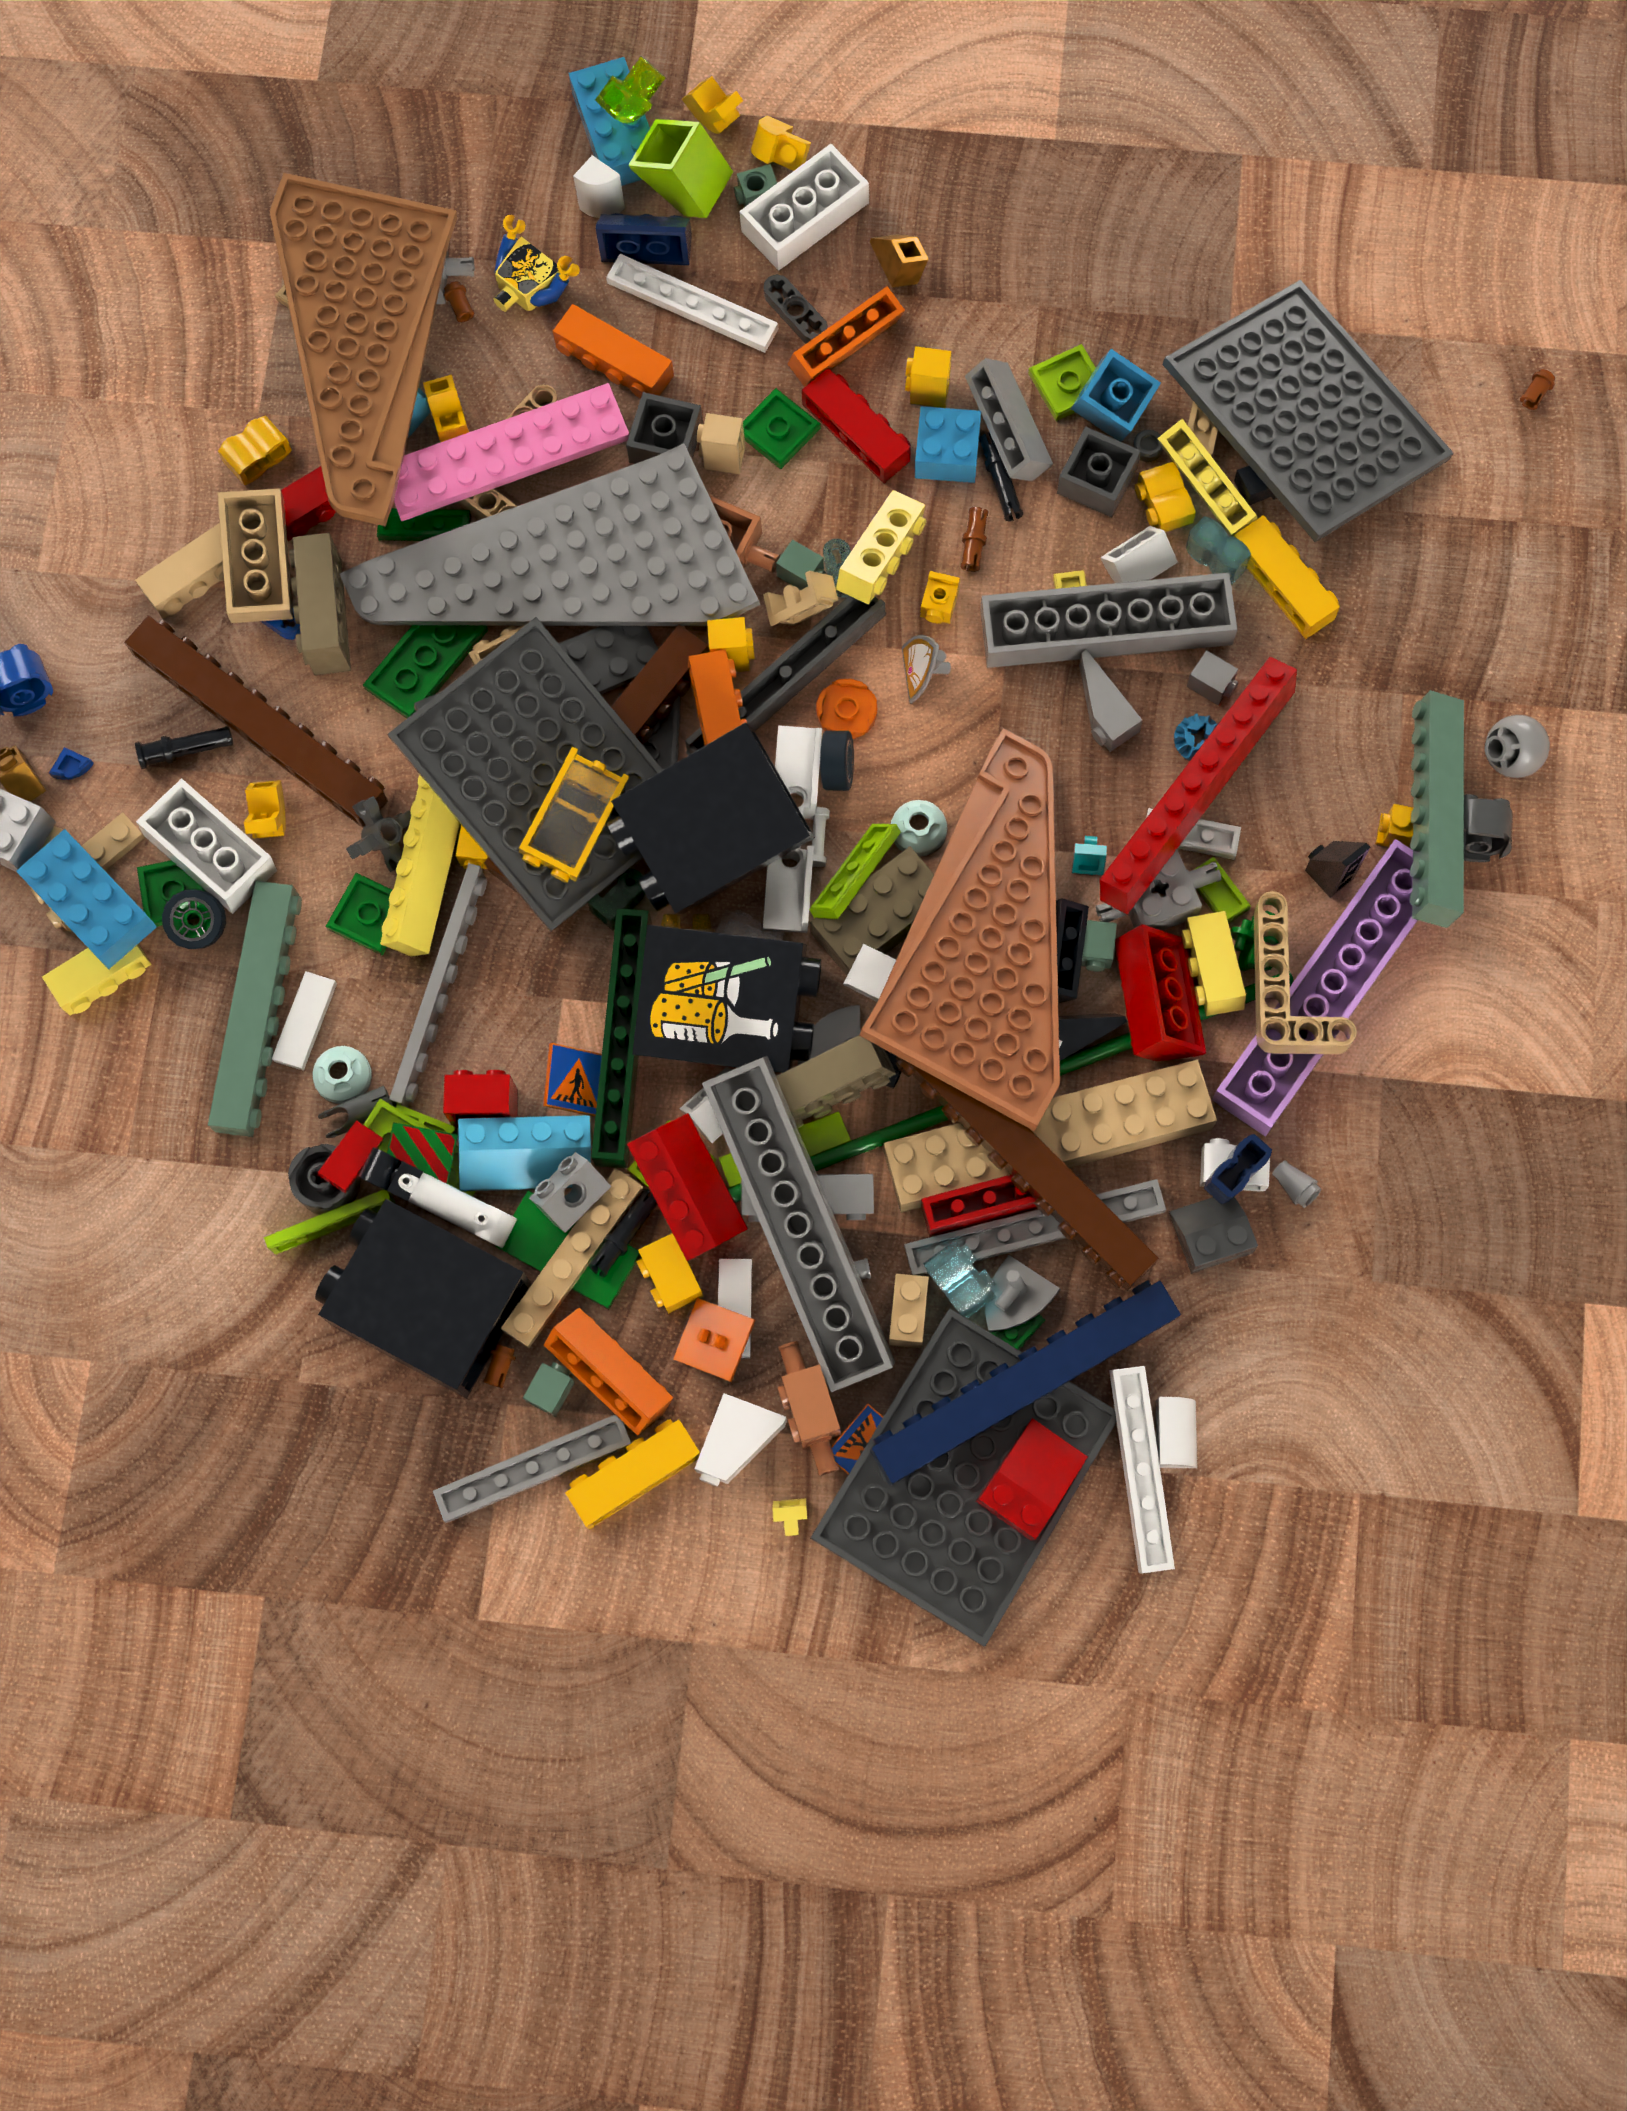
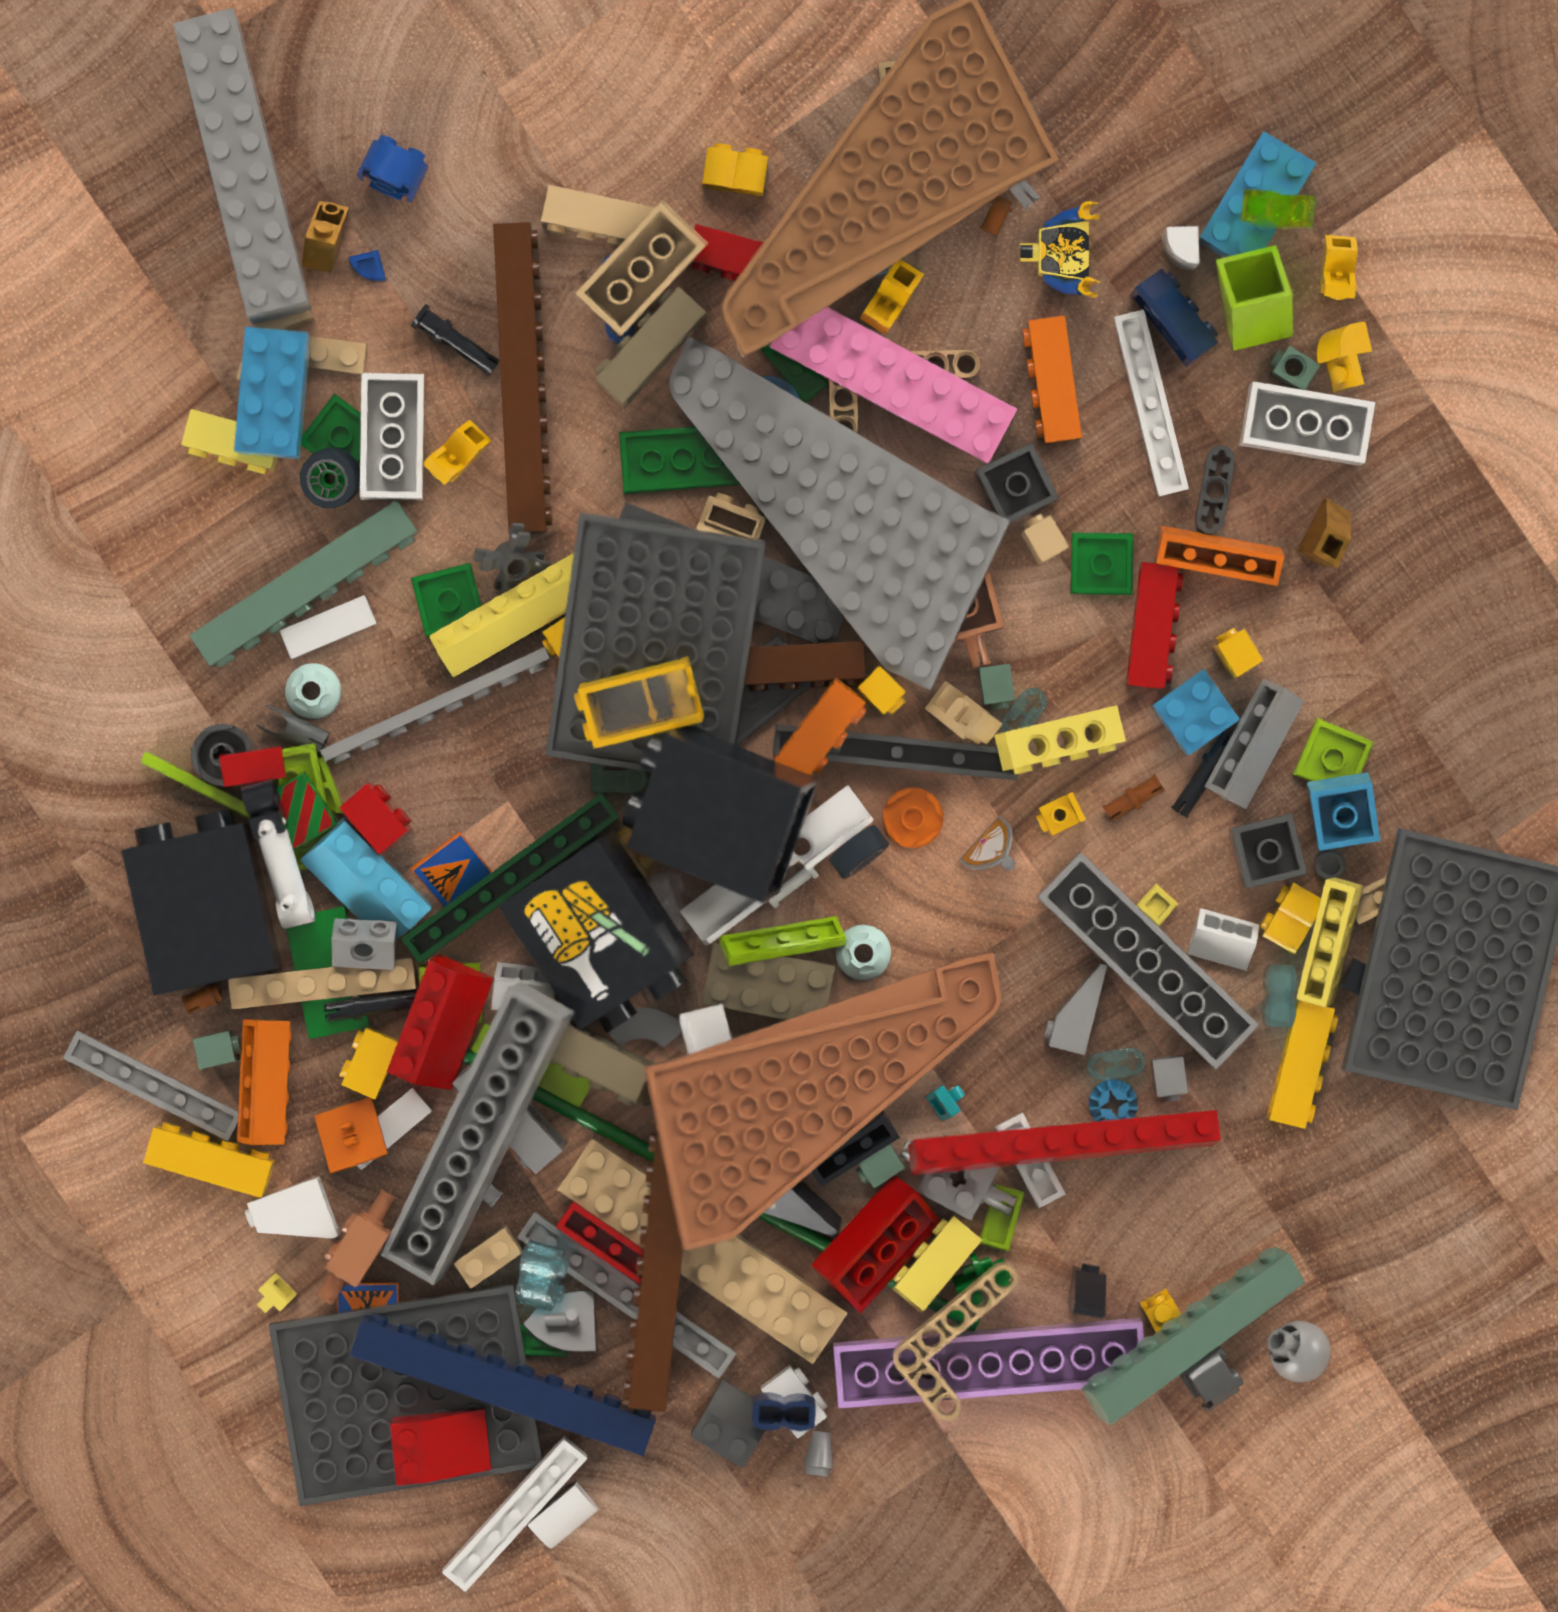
camera: 40 degrees right, 15 degrees up
none -> clear light blue beam [1087,1047,1145,1080]

